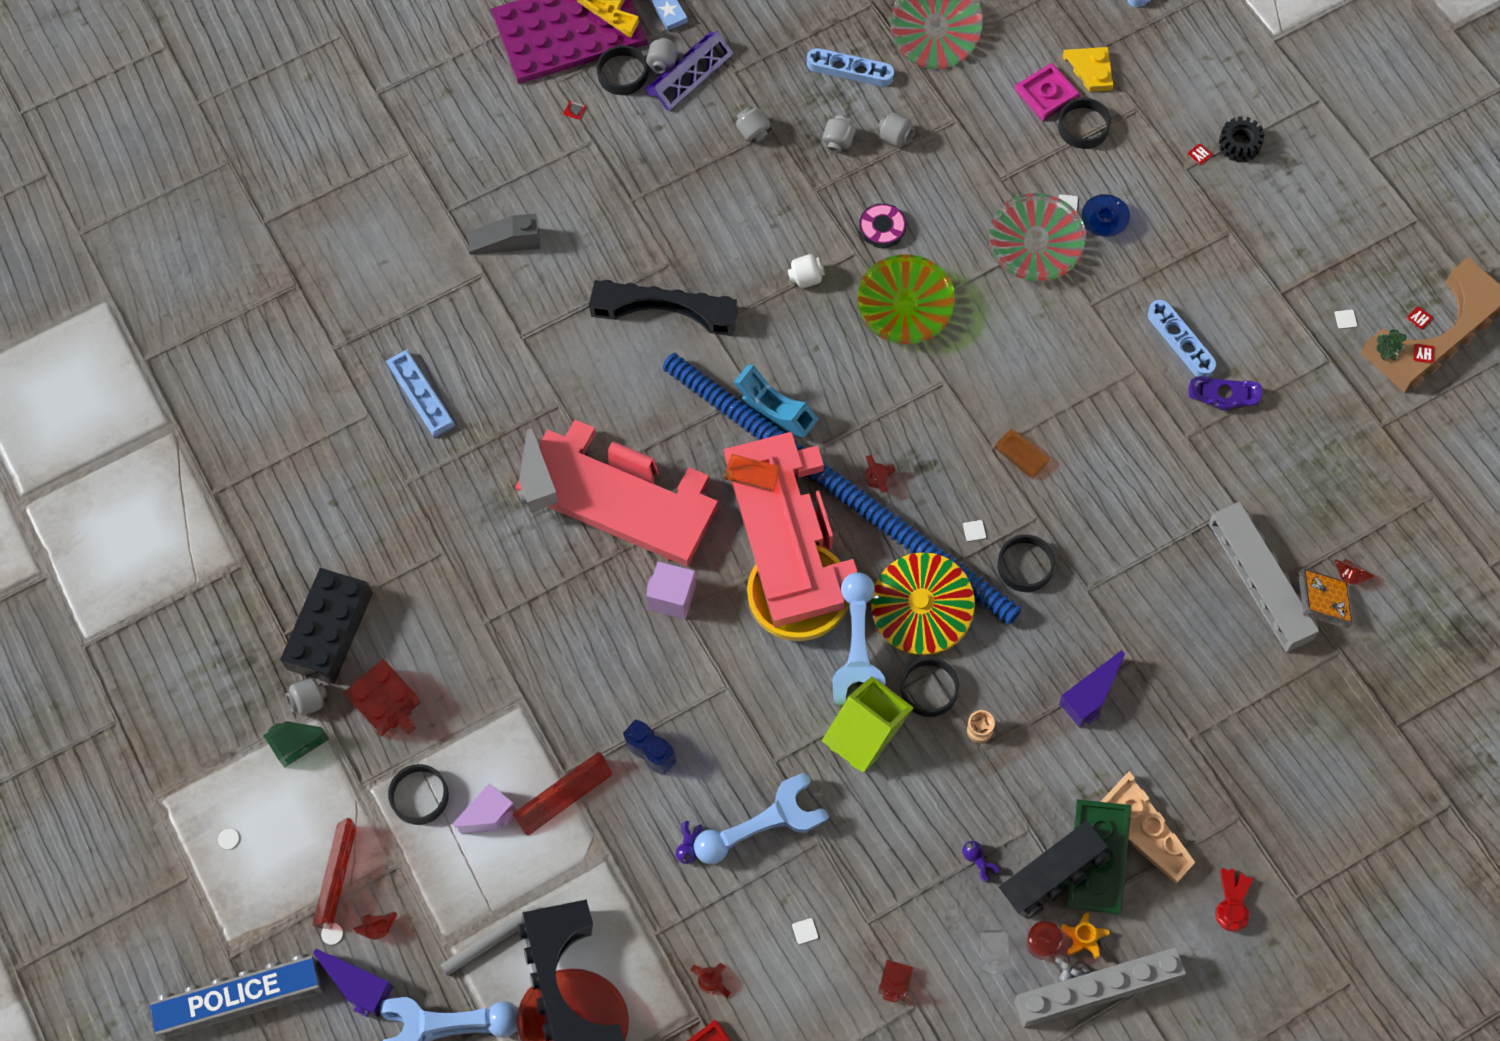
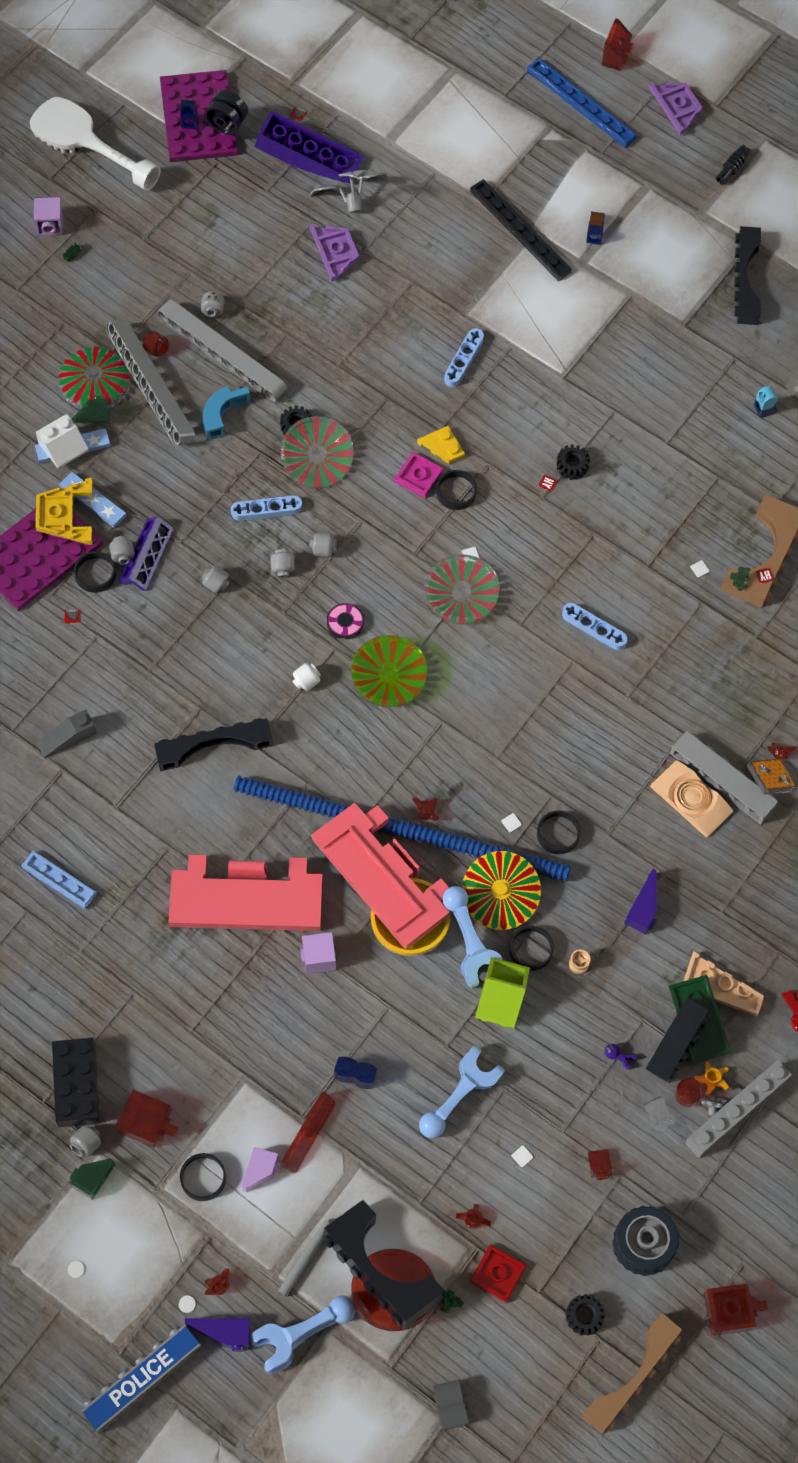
camera: 30 degrees left, 0 degrees up
clear red slope [312,818,357,930] -> none
light grey slope [517,428,559,513] -> none
dark purple arm [676,820,702,864] -> none
clear orange tile [724,454,781,492] -> none
dark azure arch [733,364,819,437] -> none
clear orange tile [994,428,1049,479] -> none
clear blue dish [1082,194,1130,237] -> none
dark purple piece [1188,376,1262,411] -> none
red sticker [1407,306,1433,329] -> none
none -> light nougat slope [650,760,733,838]

